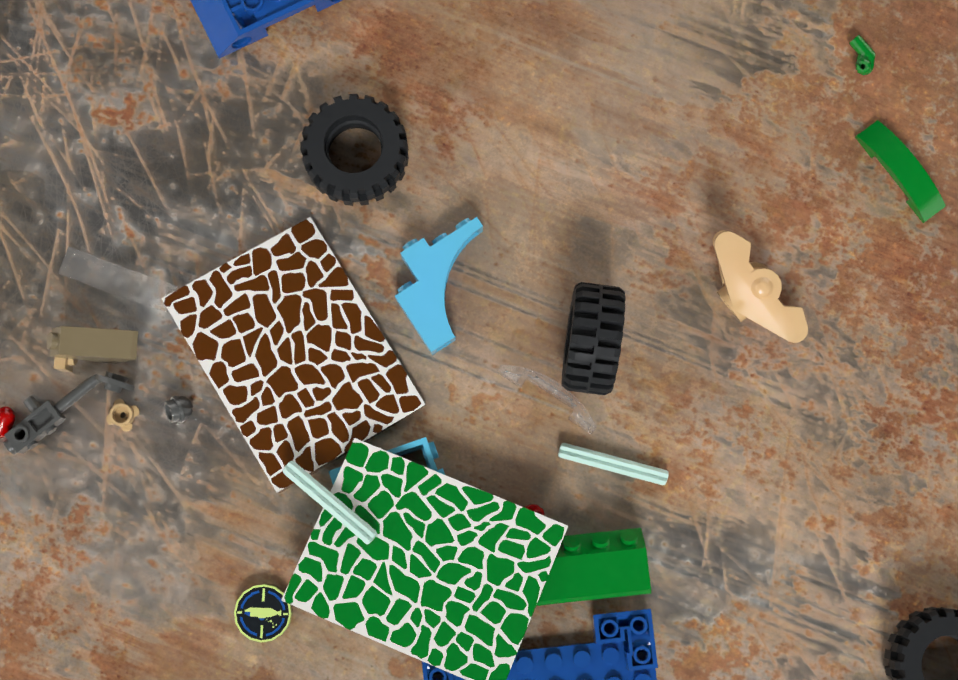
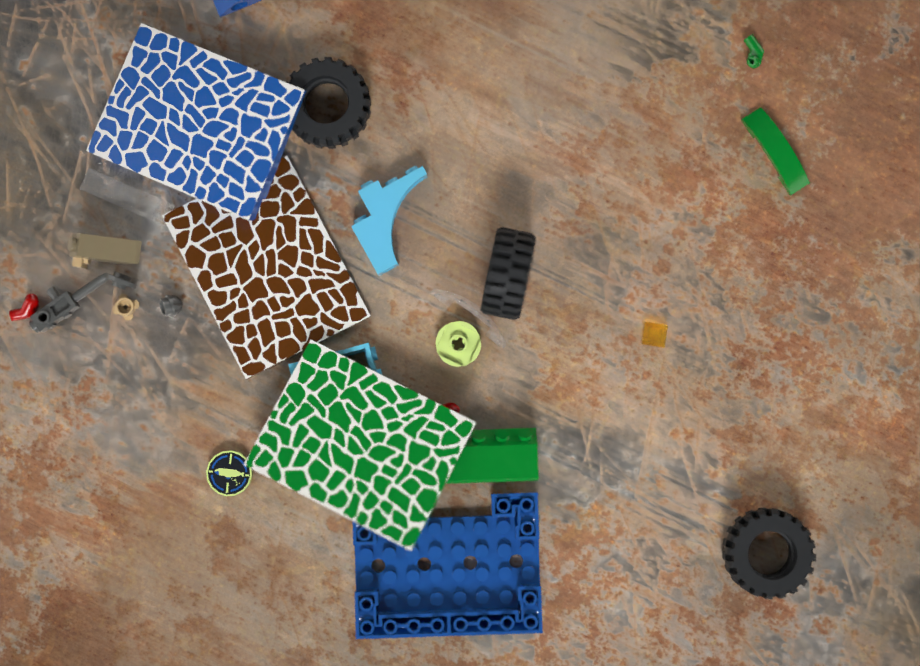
camera: 10 degrees right, 5 degrees up
light aqua axle [283,461,377,544] -> none
light aqua axle [558,443,669,485] -> none
tan piece [712,230,808,343] -> none
none -> blue slope [86,23,306,221]
none -> yellowish green plate [436,321,481,367]
none -> clear yellow plate [641,322,668,348]

